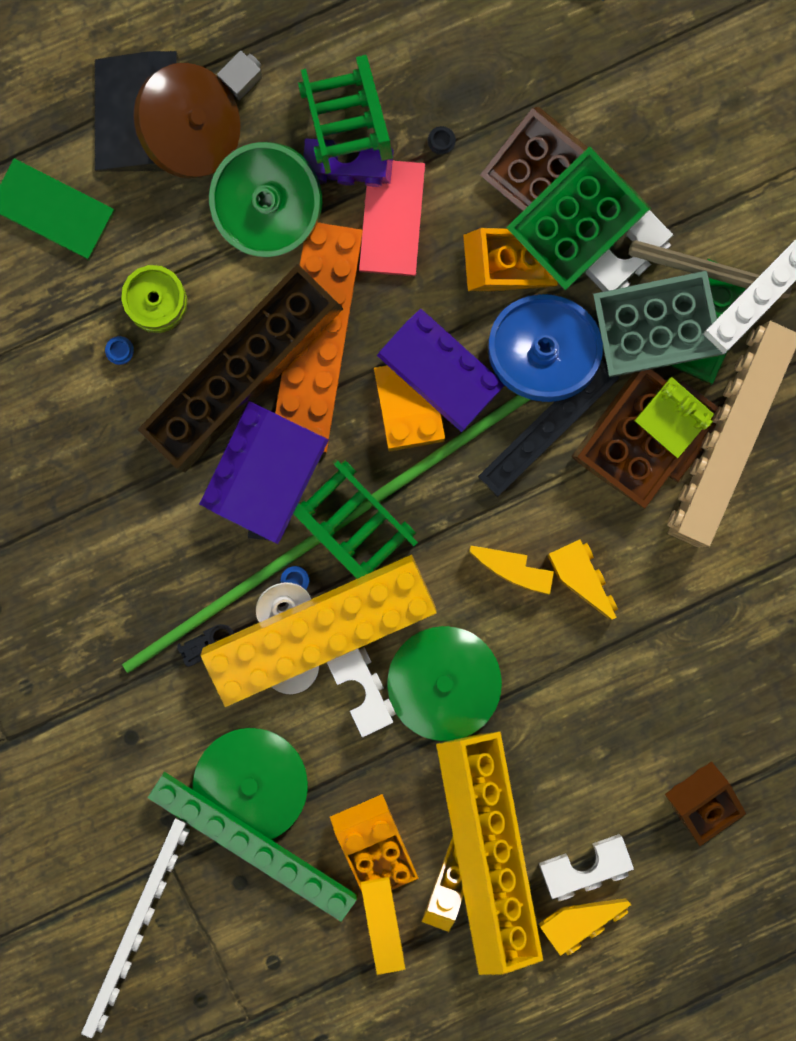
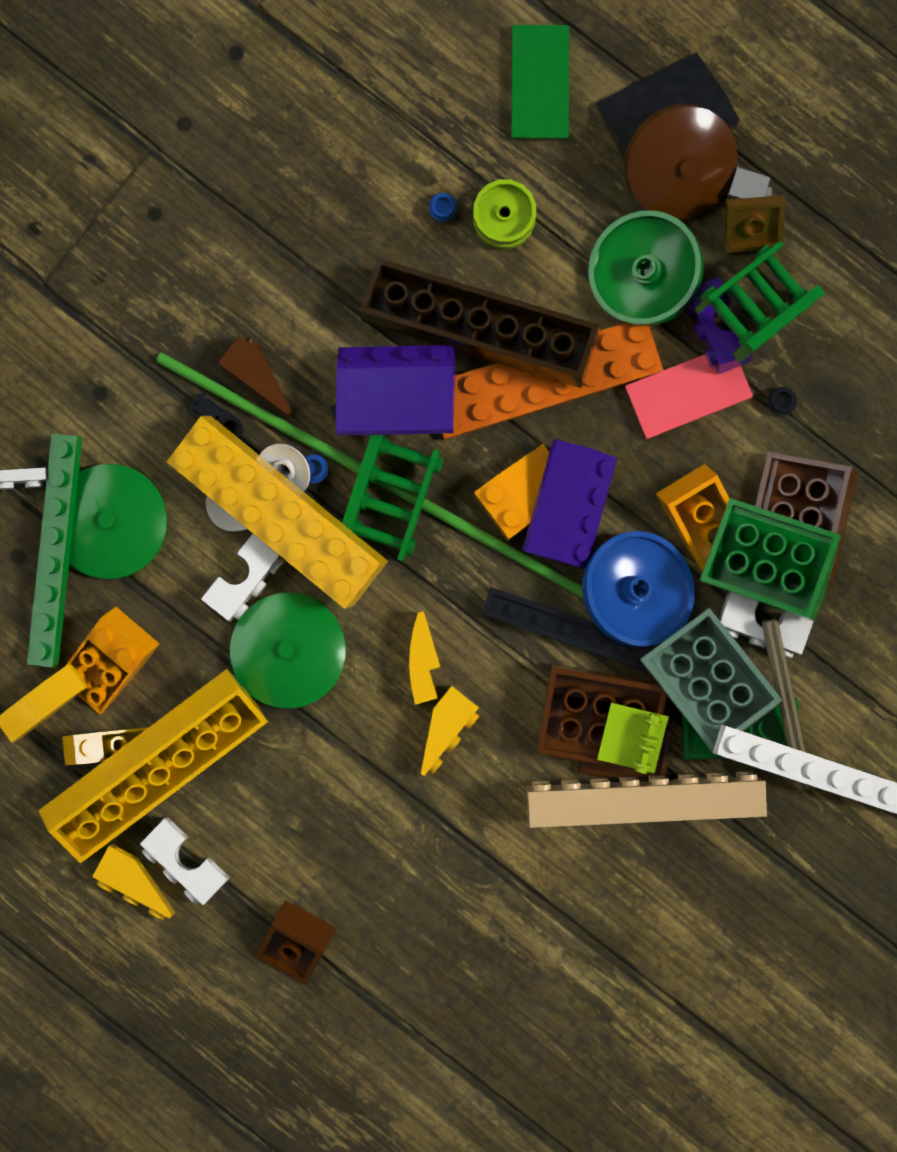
camera: 65 degrees right, 0 degrees up
none -> reddish brown slope [218,336,293,418]
none -> pearl gold plate [724,195,786,253]

